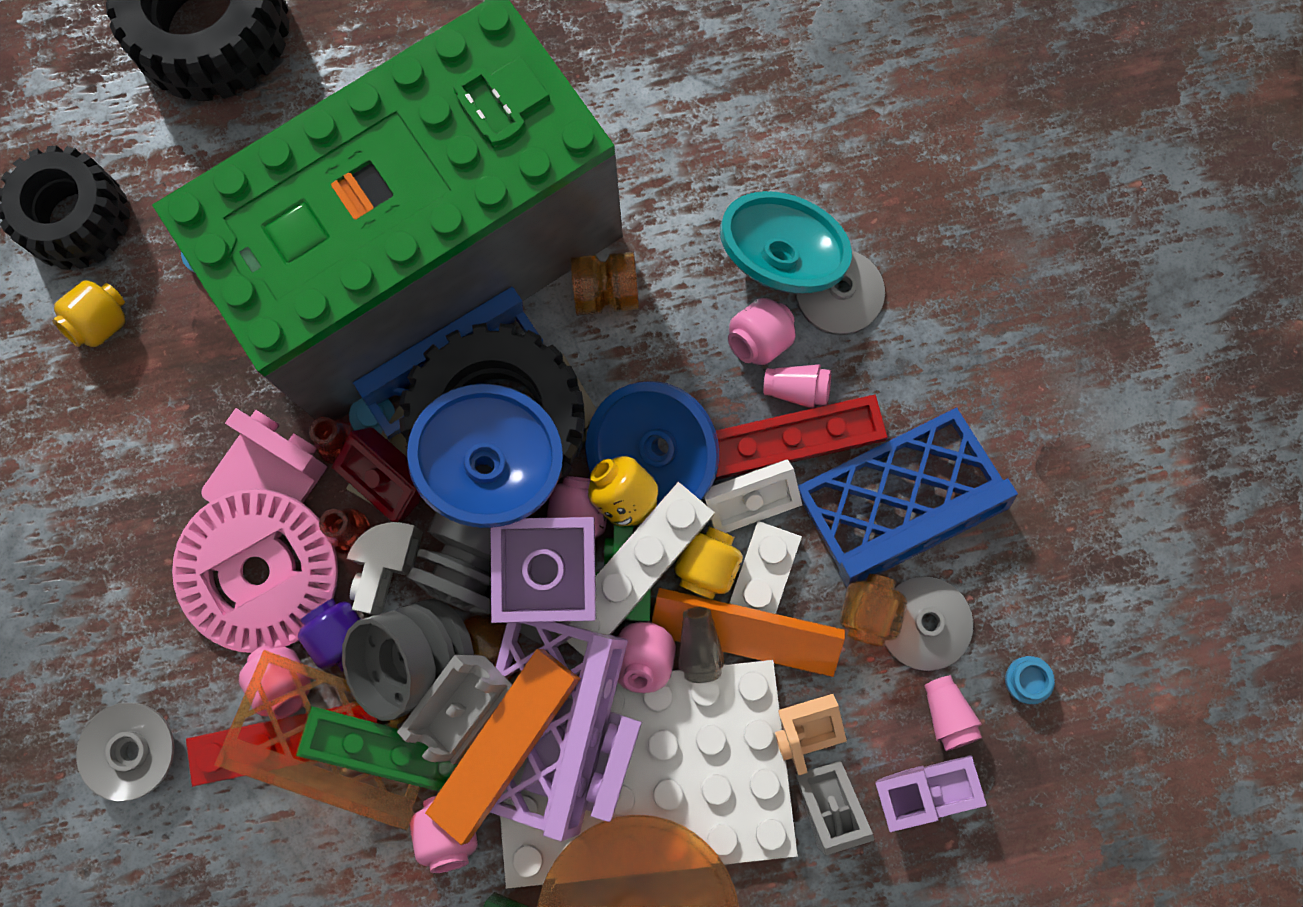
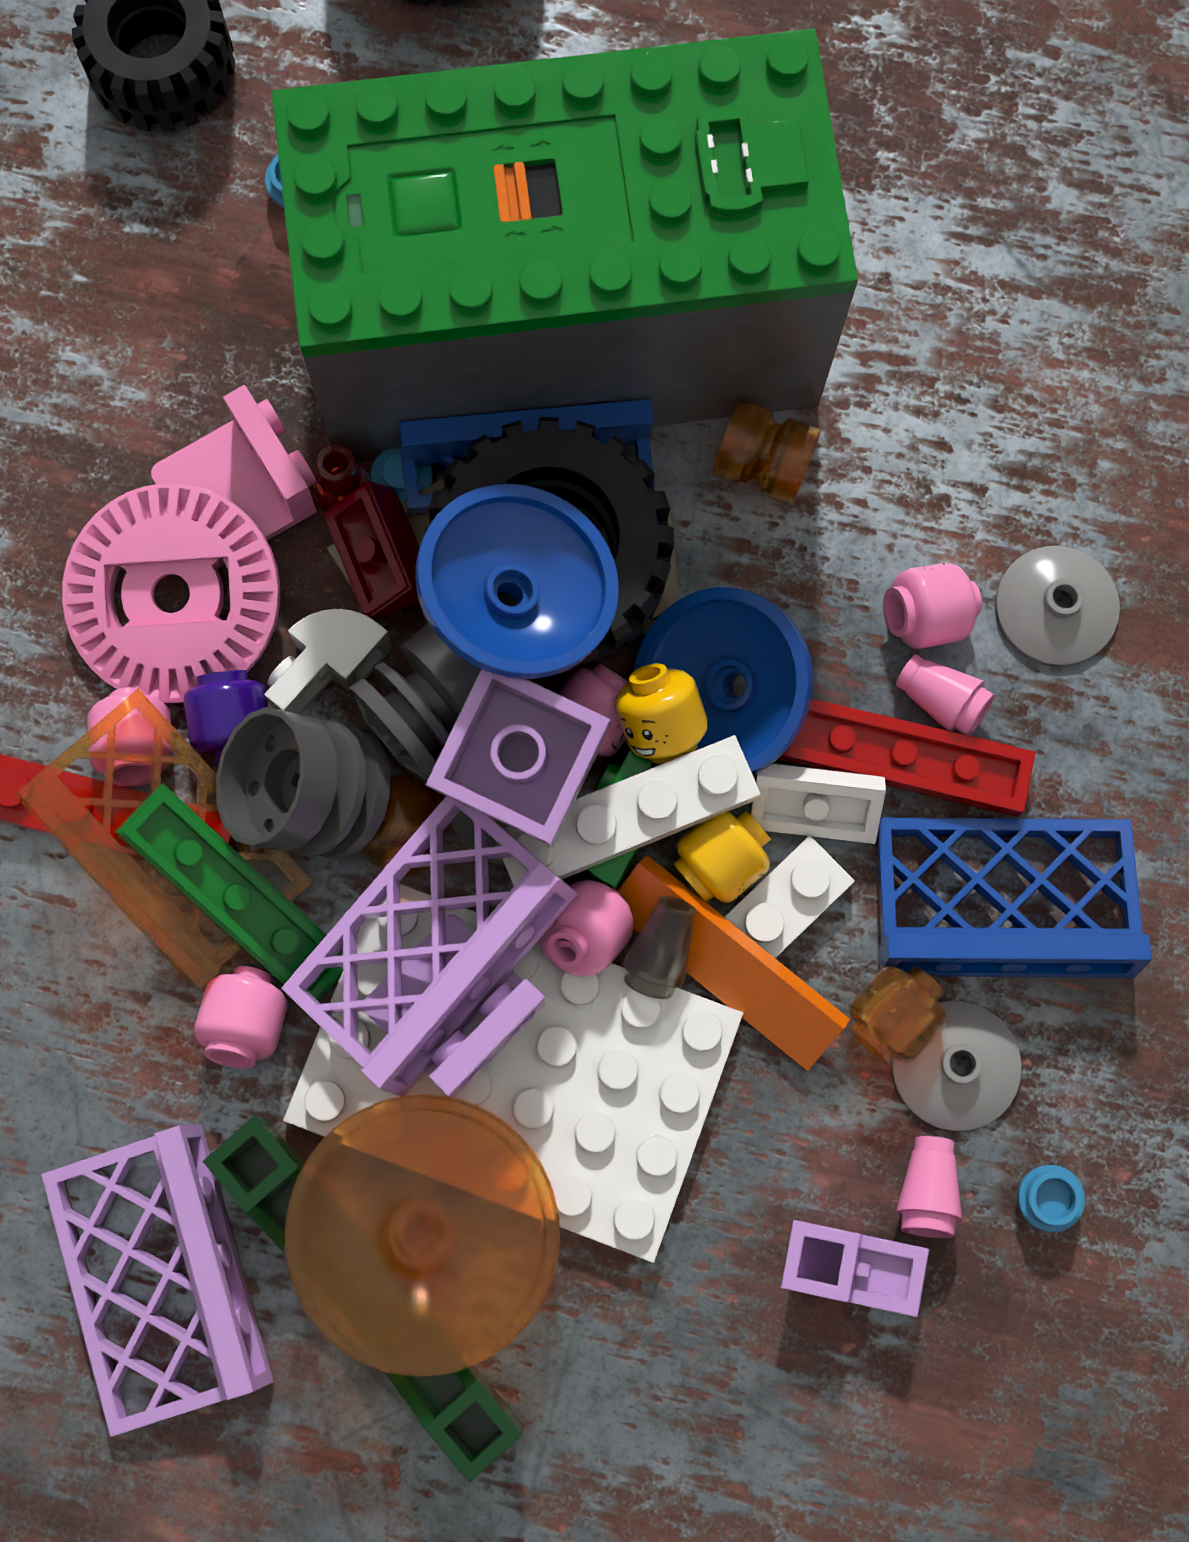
camera: 20 degrees right, 0 degrees up
yellow head [52,280,125,347] -> none
clear red cone [319,508,370,554] -> none
light grey hinge [397,655,512,764] -> none
orange tile [425,649,581,845] -> none
teal dish [720,191,852,294] -> none
light nougat bracket [775,694,847,776] -> none
light grey slope [795,761,874,855] -> none

